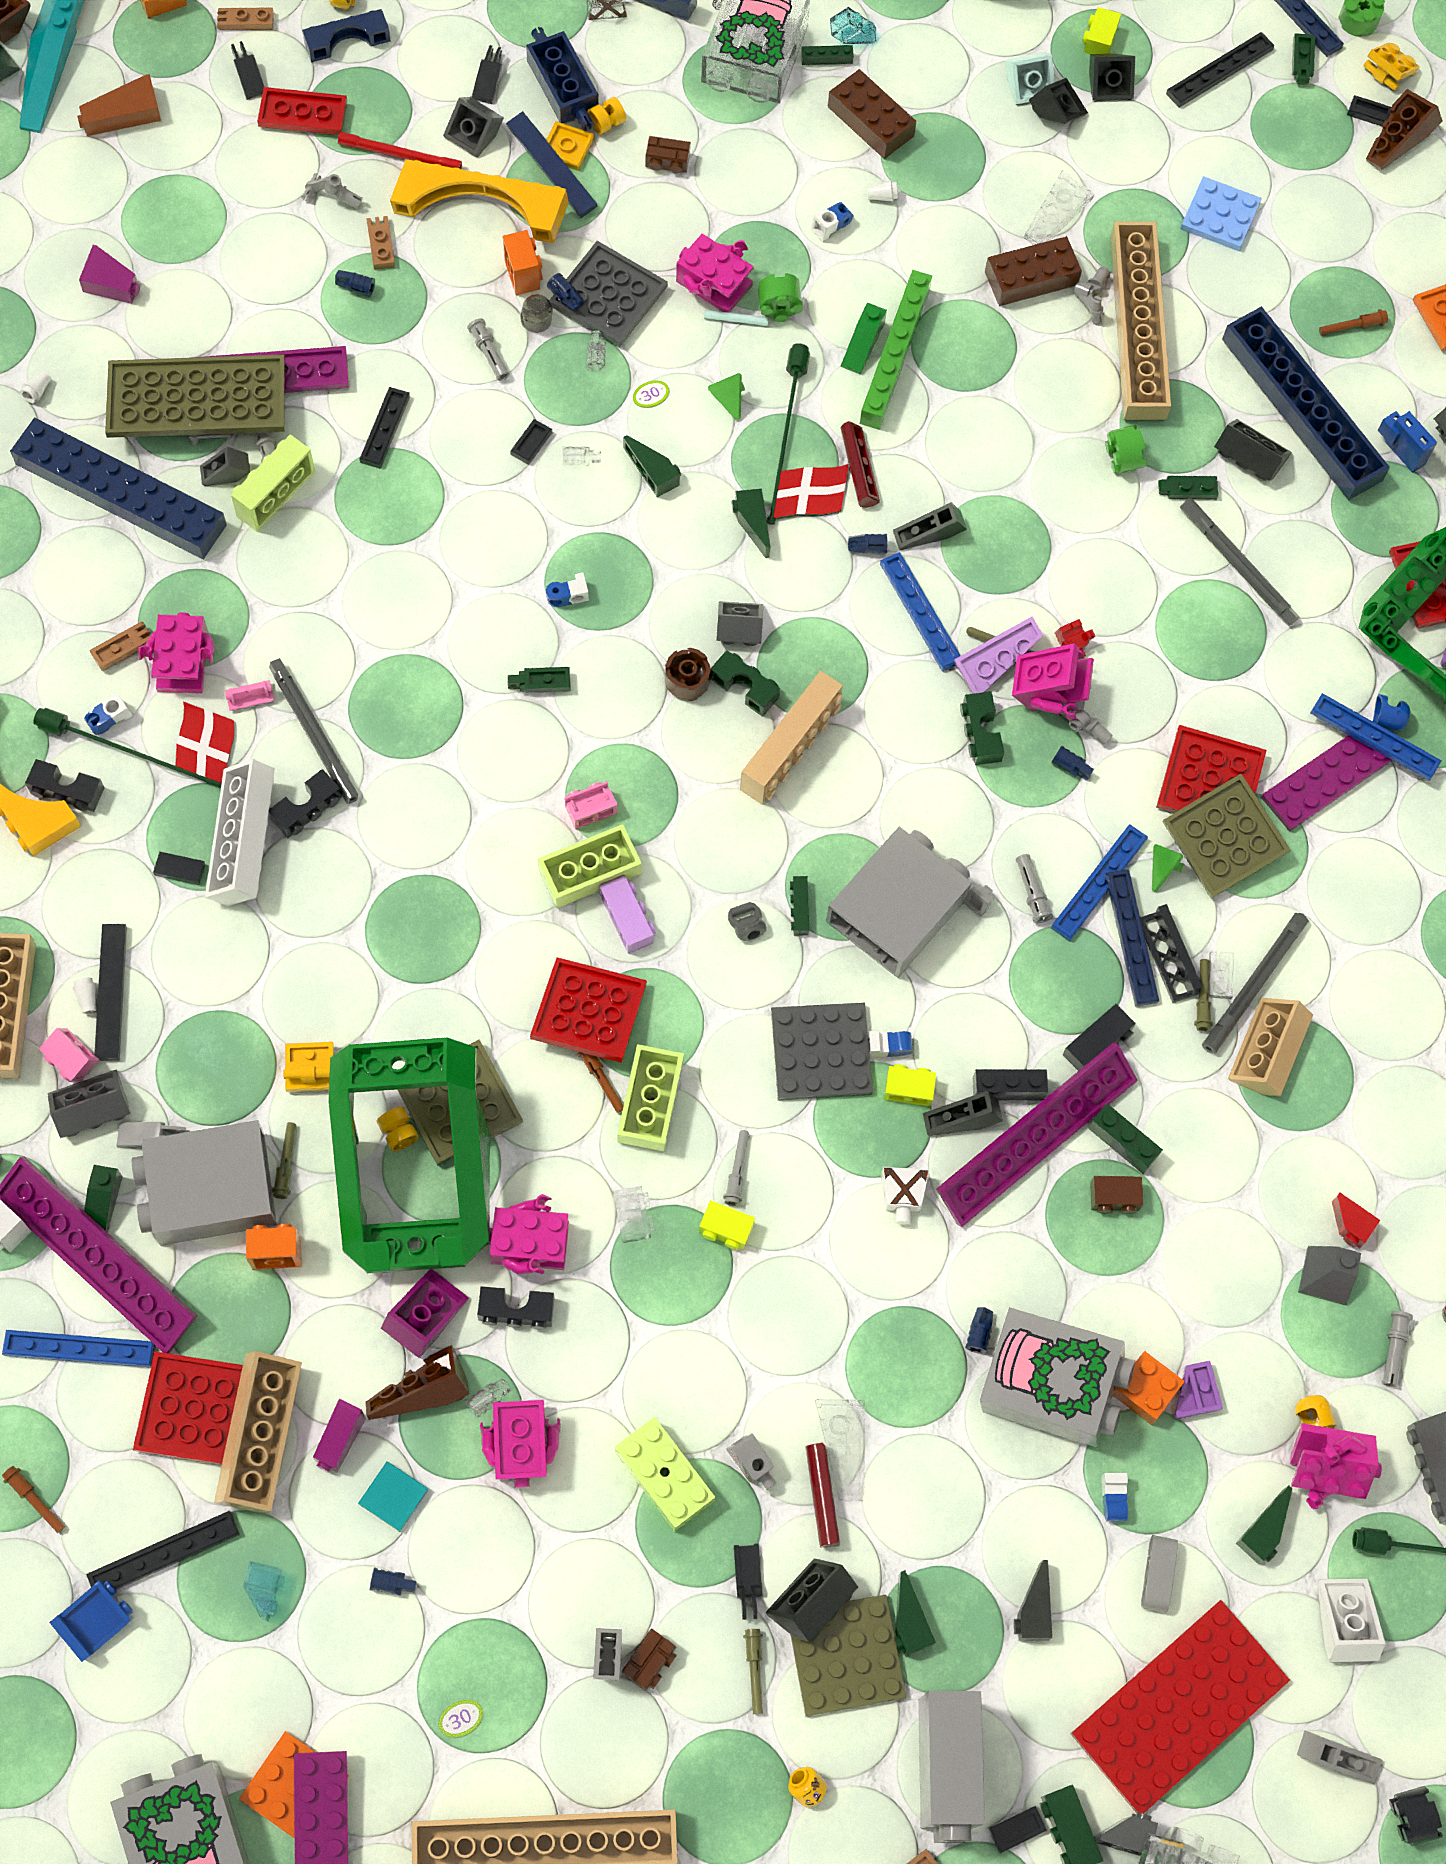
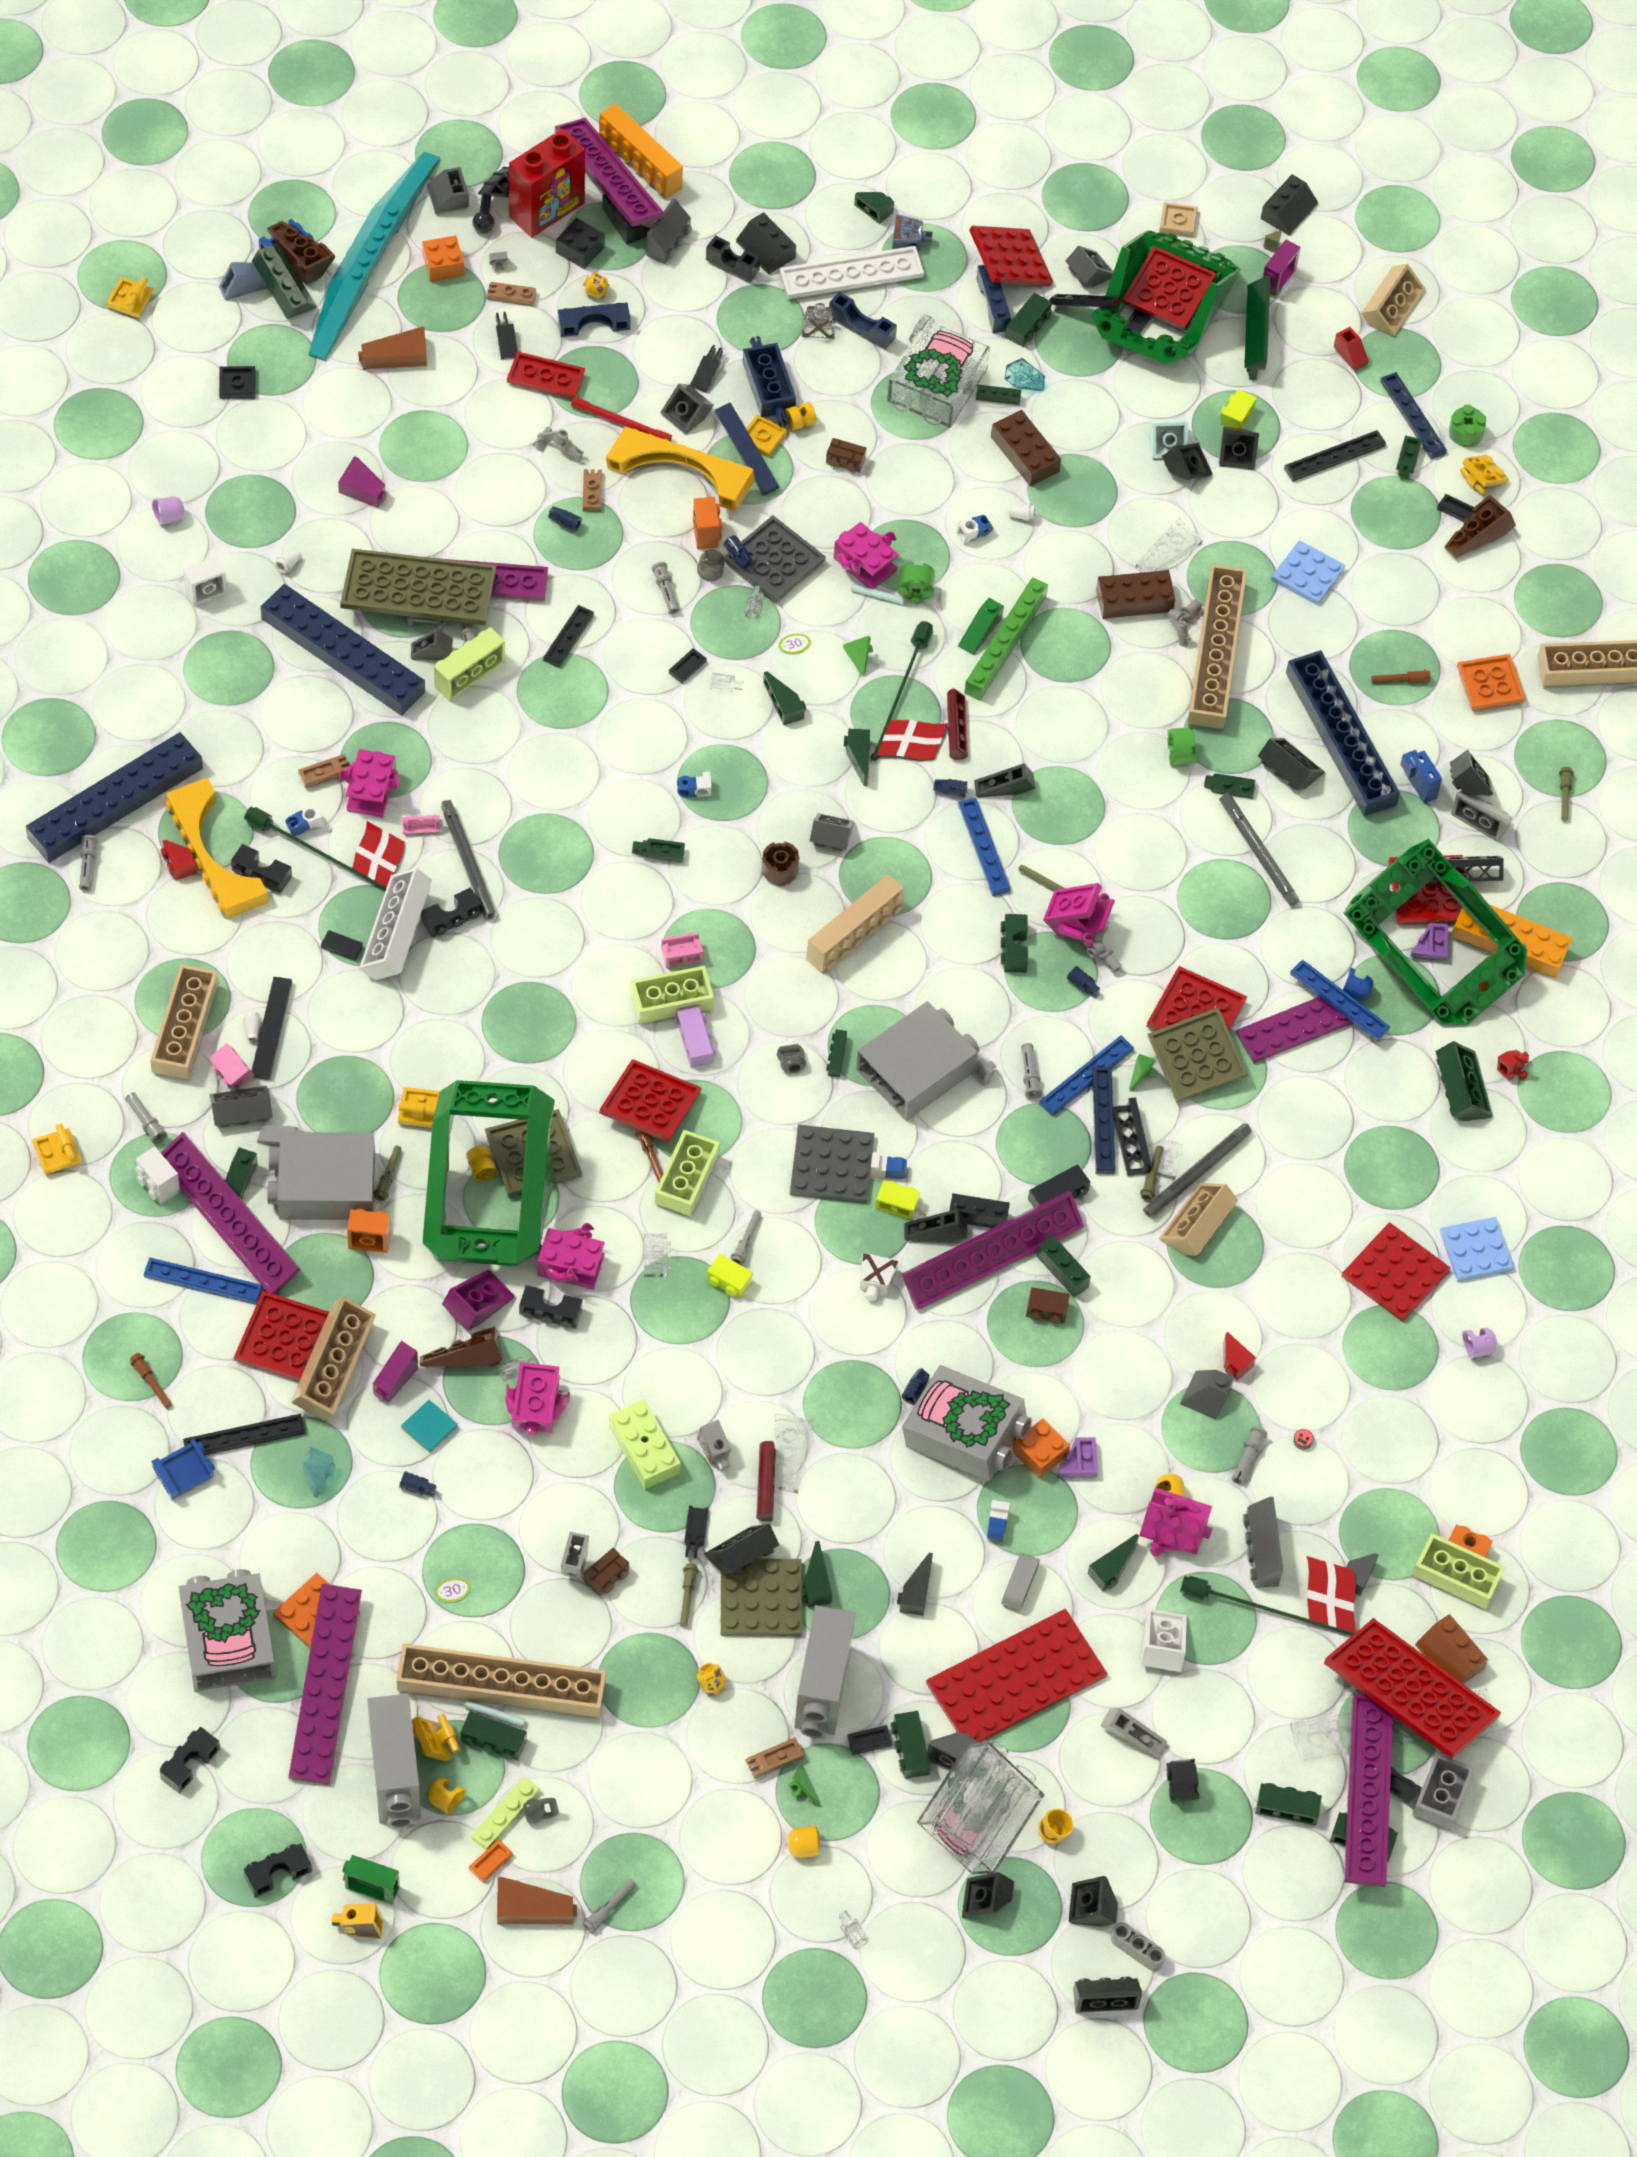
camera: 10 degrees right, 10 degrees down
dark green arch [710,650,780,717] -> none
lavender wing [954,616,1043,694] -> none
red piece [1054,619,1095,660] -> none

